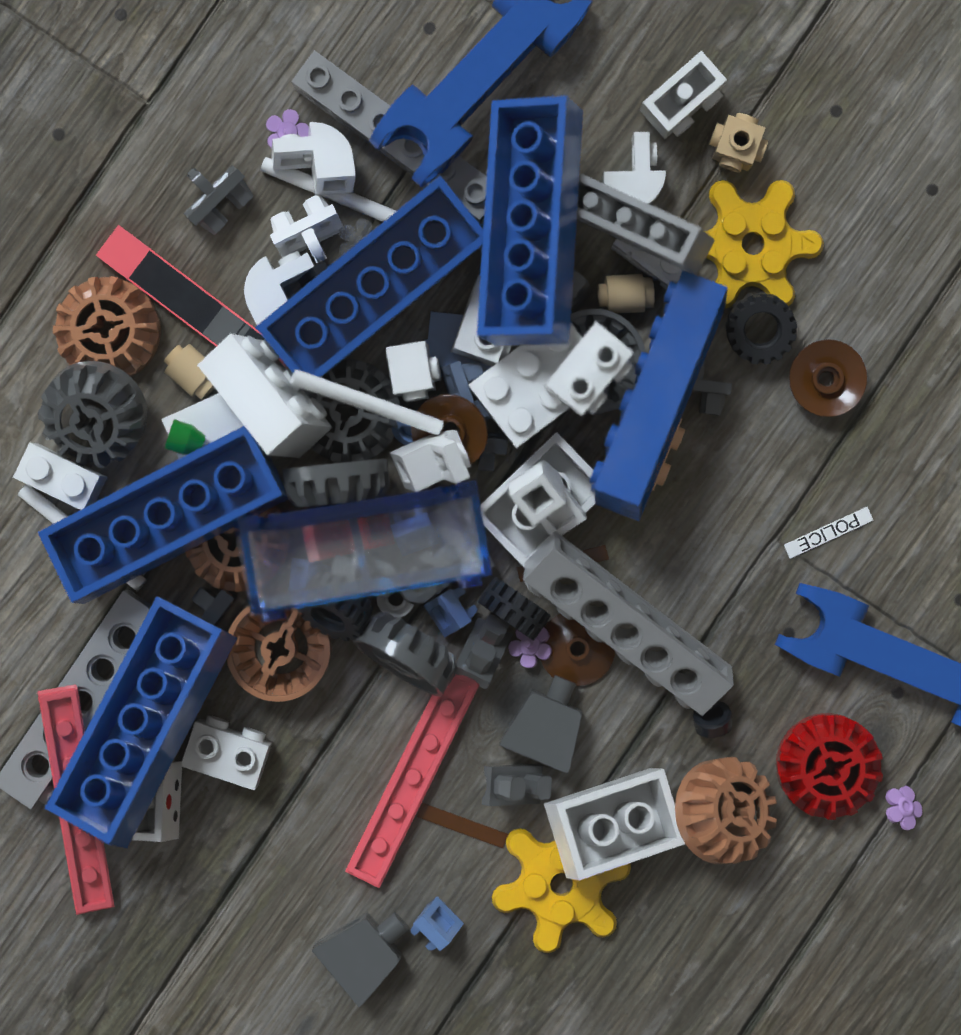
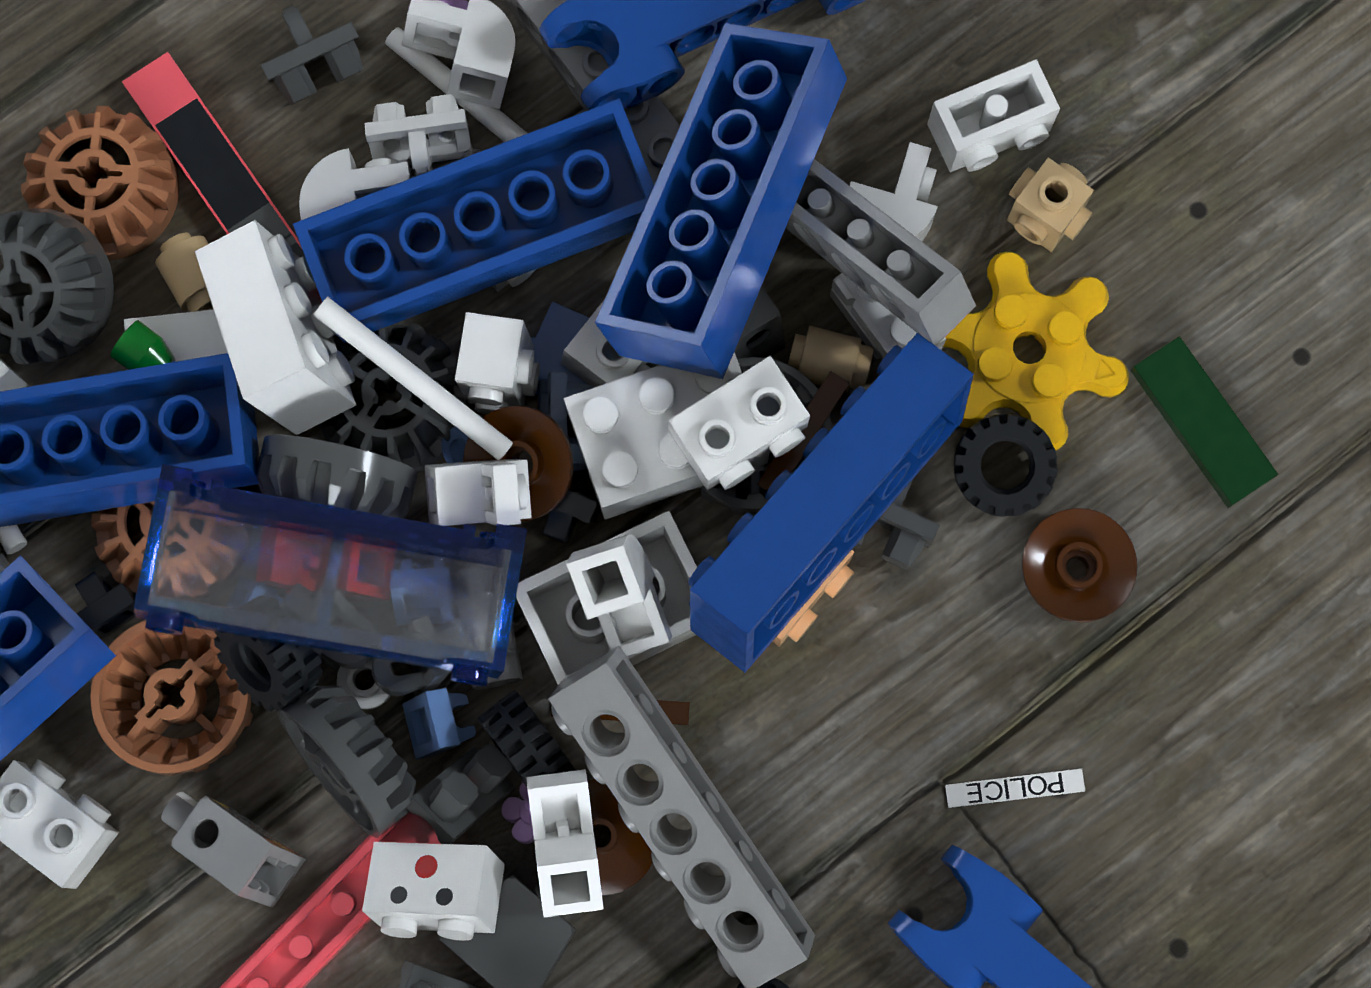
camera: 20 degrees right, 10 degrees down
none -> light grey torso [161,792,306,908]
none -> white brick [362,842,505,941]
none -> white brick [526,769,603,917]
none -> reddish brown sticker [757,371,850,491]
none -> dark green tile [1130,336,1279,508]

